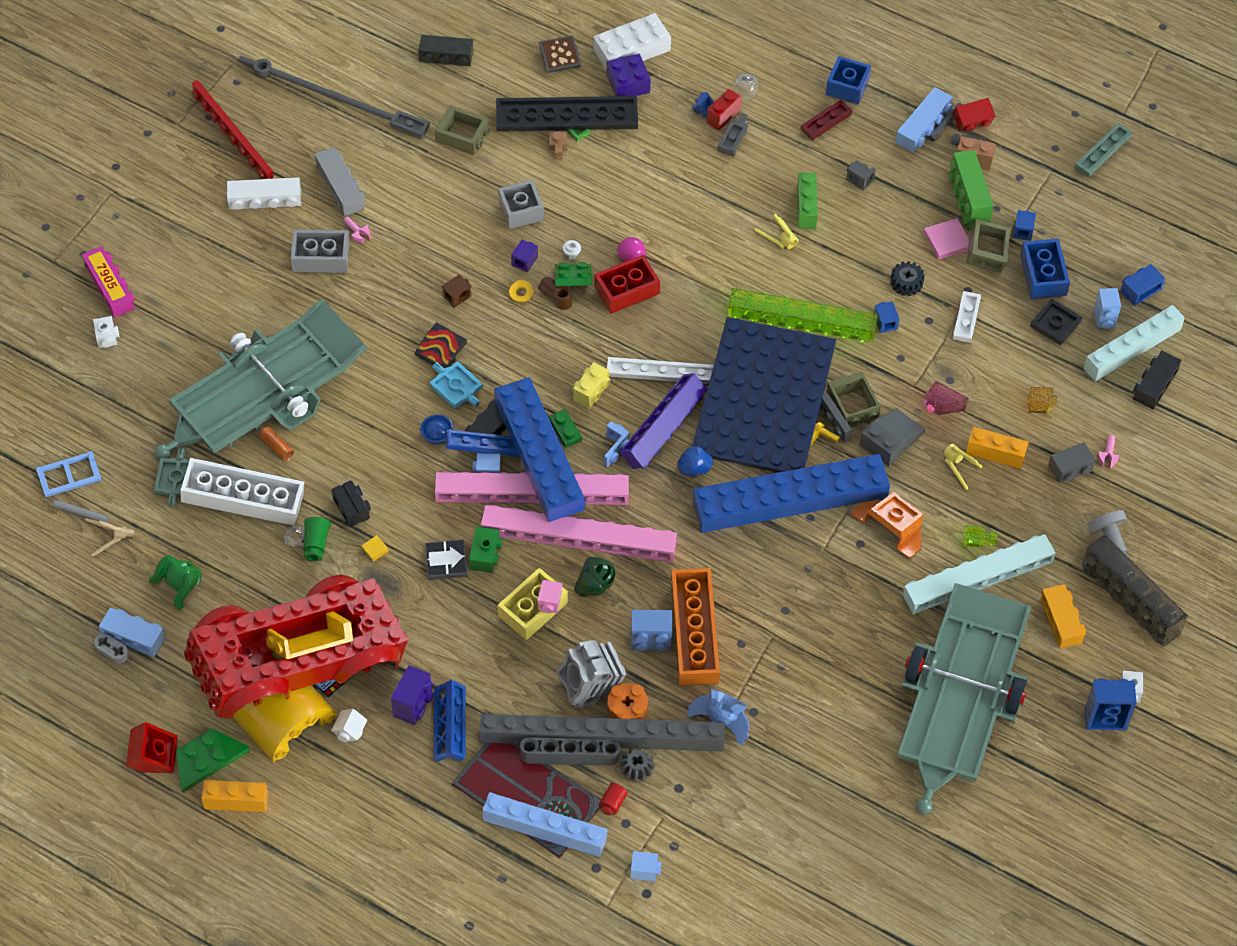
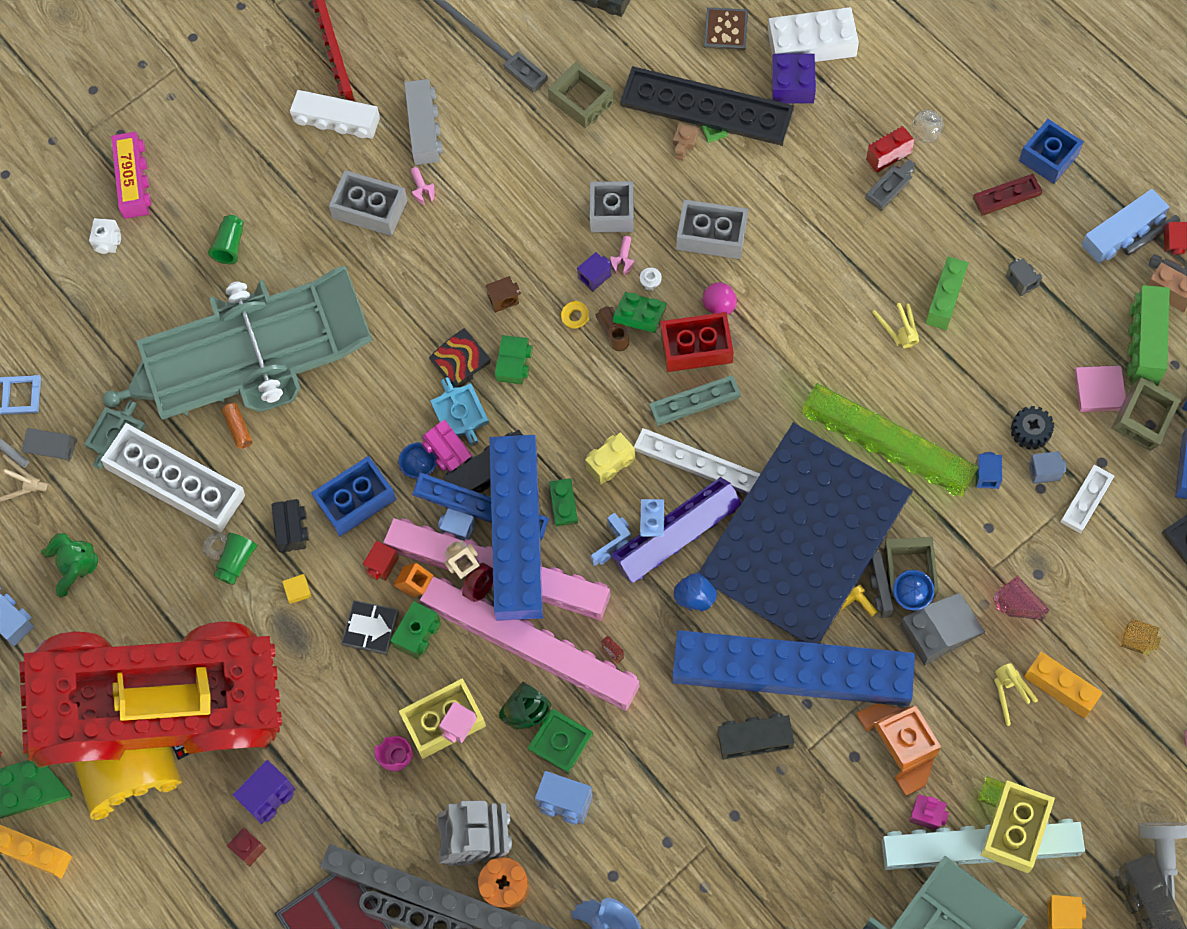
camera: 25 degrees right, 10 degrees up
white brick [331,709,367,742] -> none
blue fence [434,680,466,762] -> none
orange brick [671,568,720,686] -> none
blue tile [692,92,714,117] -> none
dark grey brick [1048,442,1096,483] -> none
none -> dark grey hinge [22,428,77,460]
none -> green plant [208,215,244,265]
none -> dark red brick [227,827,266,867]
none -> blue brick [311,456,397,537]
none -> red brick [363,541,399,581]
none -> dark pink hair [374,736,413,772]
none -> orange brick [393,563,434,598]
none -> dark pink brick [421,419,472,472]
none -> tan brick [444,540,480,579]
none -> dark red hat [462,562,493,602]
none -> green brick [495,335,533,385]
none -> green plate [527,708,593,775]
none -> clear red tile [601,636,624,664]
none -> bright pink bar [611,236,634,275]
none -> light blue bracket [640,499,664,536]
none -> sand green plate [649,375,741,426]
none -> light grey brick [677,200,748,259]
none -> pearl dark grey brick [718,713,794,760]
none -> blue hat [893,570,934,610]
none -> dark pink brick [909,794,949,831]
none -> light yellow brick [980,780,1055,873]
none -> sand blue brick [1029,451,1066,484]

